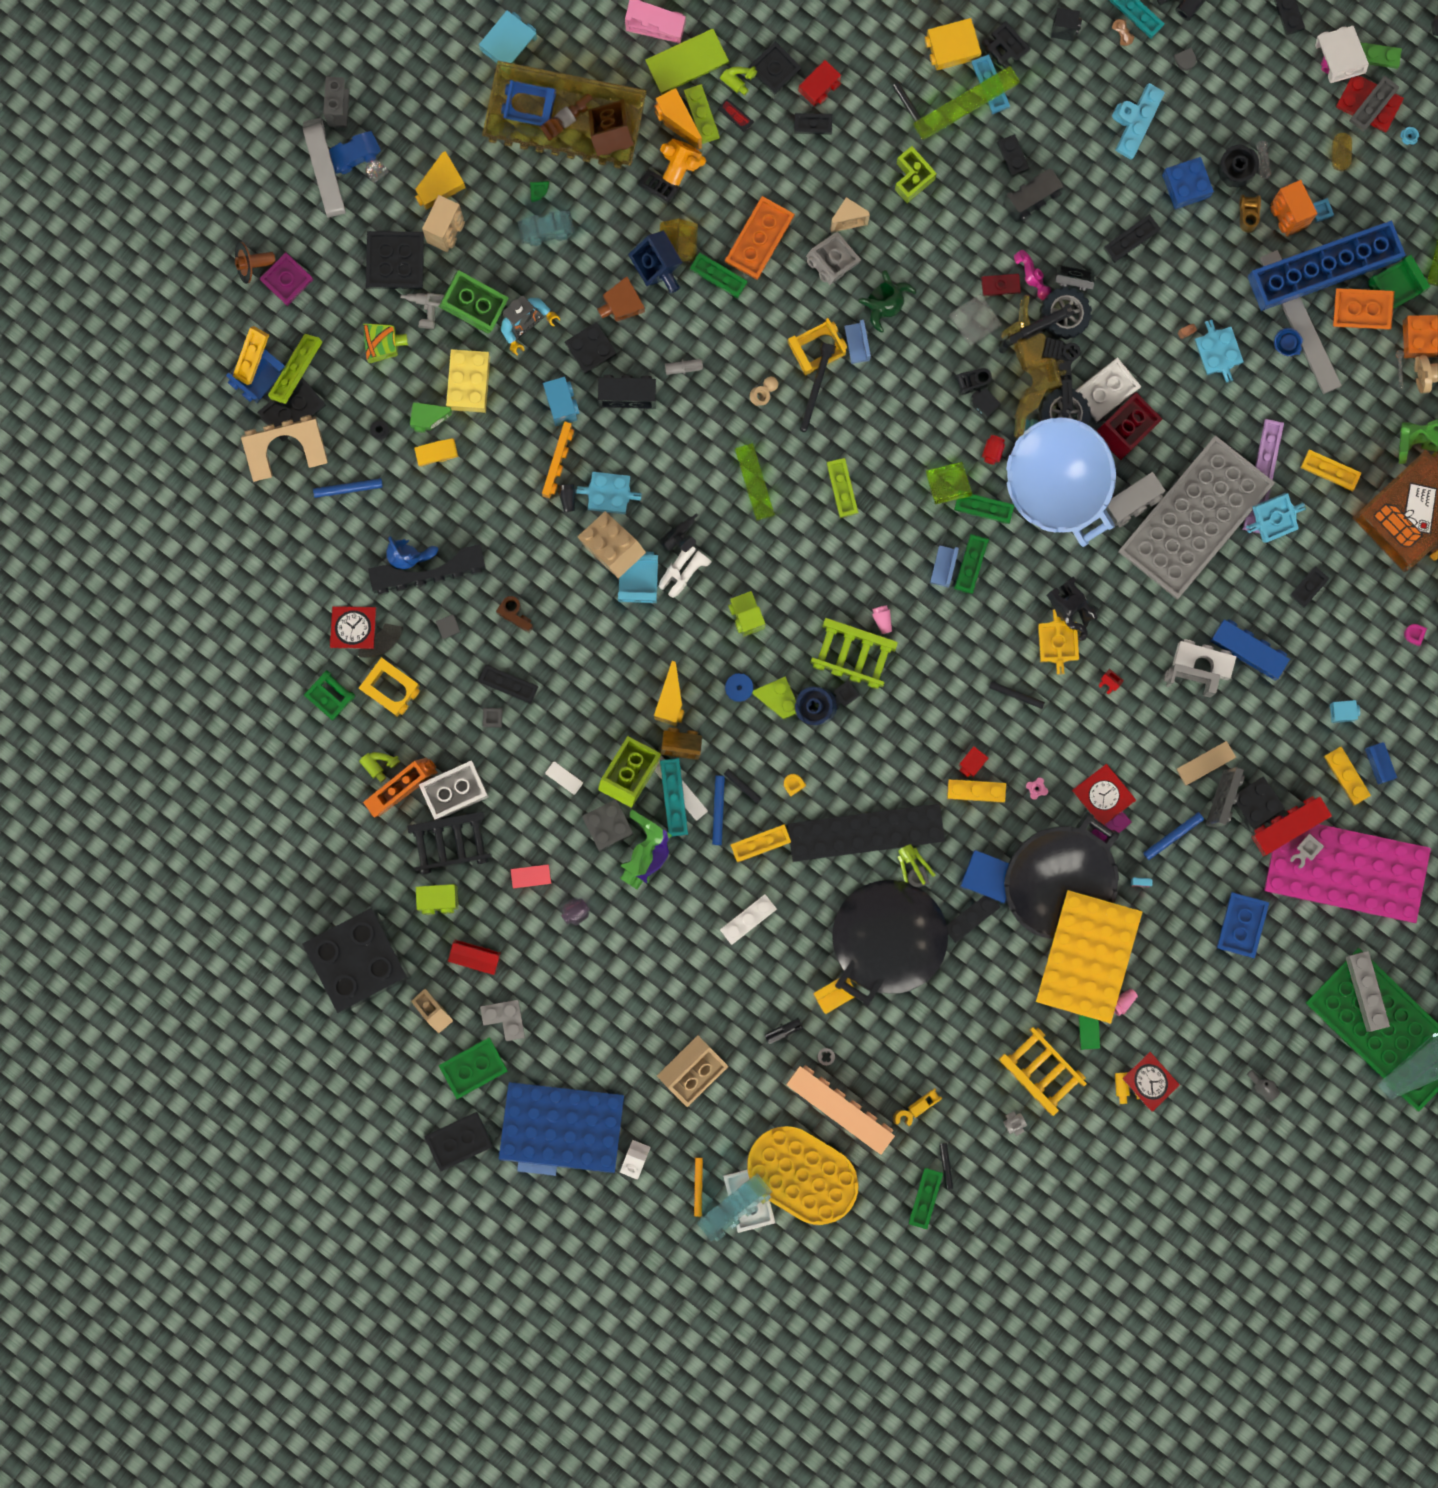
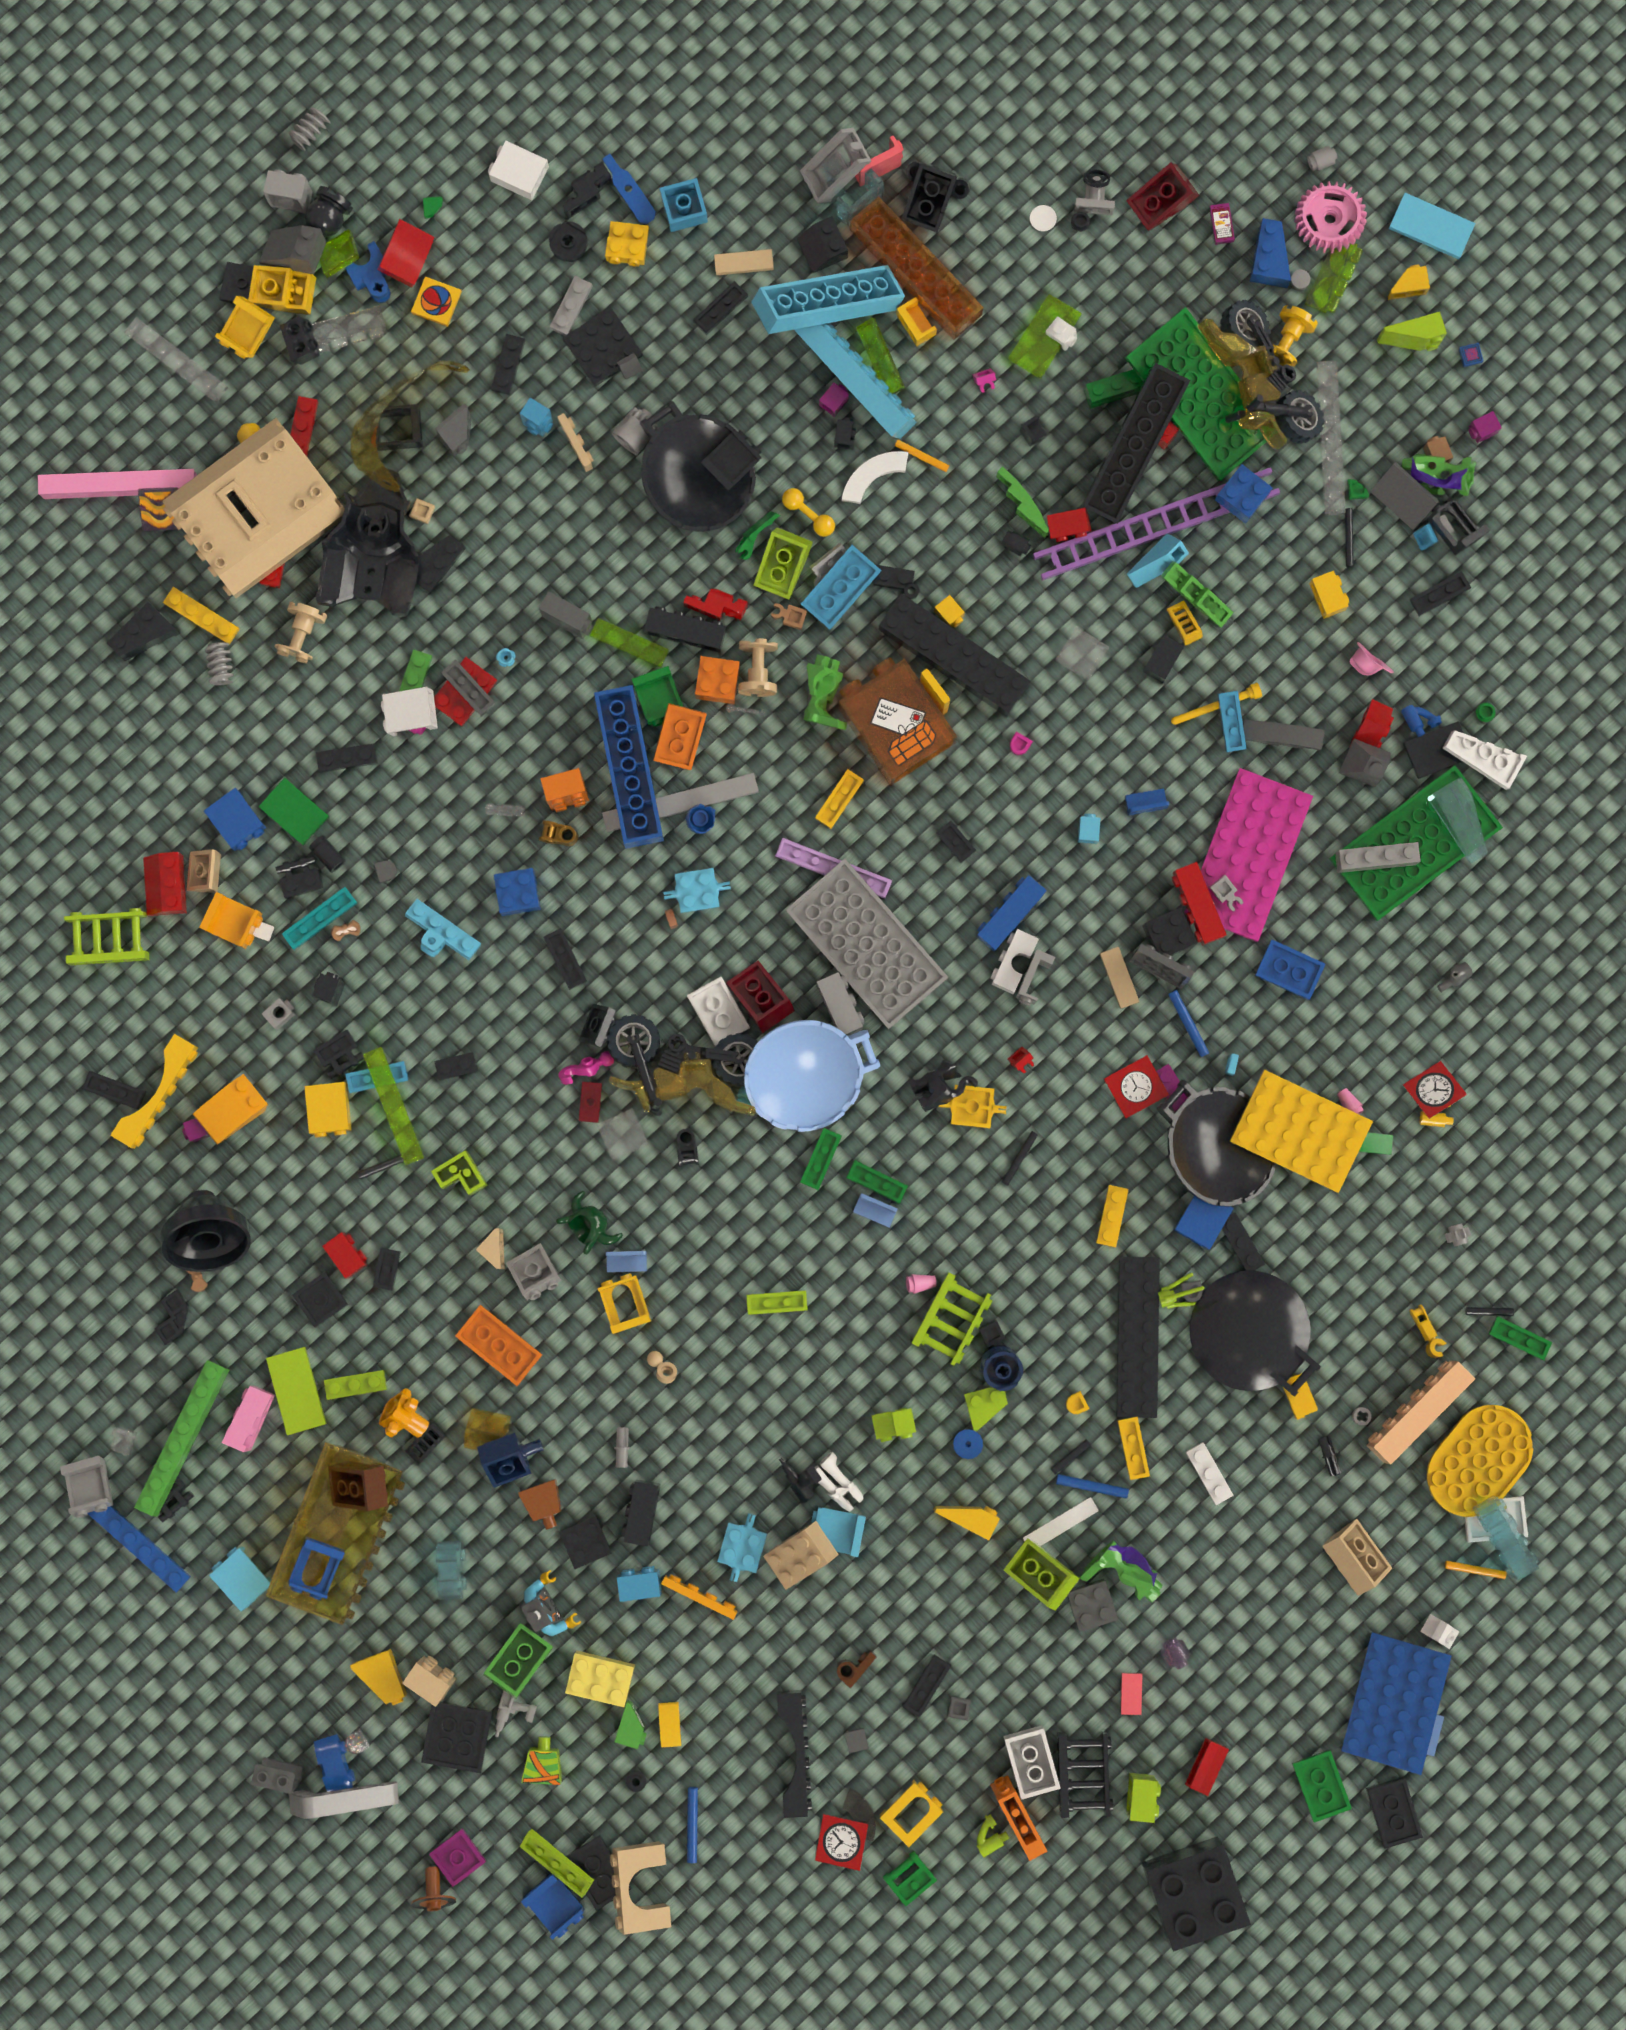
camera: 80 degrees left, 0 degrees up
yellow plate [233,326,269,385] -> none
blue piece [386,536,438,570] -> none
tan slope [411,989,453,1033] -> none
light grey plate [480,1000,525,1041] -> none
green tile [530,181,549,202] -> none
reddish brown piece [540,93,593,141] -> none
white sticker [545,762,583,795] -> none
black cone [558,484,576,512] -> none
light orange slope [654,88,702,150] -> none
teal plate [660,758,688,837] -> none
pearl gold slope [661,728,702,760] -> none
green plate [690,252,748,299] -> none
sticker [718,99,754,132] -> none
lime plant [720,66,758,96] -> none
clear neon green tile [735,443,775,521] -> none
black piece [800,342,836,432] -> none
clear neon green tile [925,462,972,505] -> none
red brick [958,746,988,777] -> none
black brick [970,388,1001,420] -> none
red brick [981,435,1005,465] -> none
yellow fence [998,1027,1087,1116] -> none
black wedge [1003,168,1064,222] -> none
bright pink plate [1026,778,1048,800] -> none
black brick [1218,144,1259,188] -> none
medium azure plate [1246,493,1306,543] -> none
dark azure tile [1313,198,1334,223] -> none
yellow plate [1323,747,1371,806] -> none
clear yellow tile [1331,133,1352,171] -> none

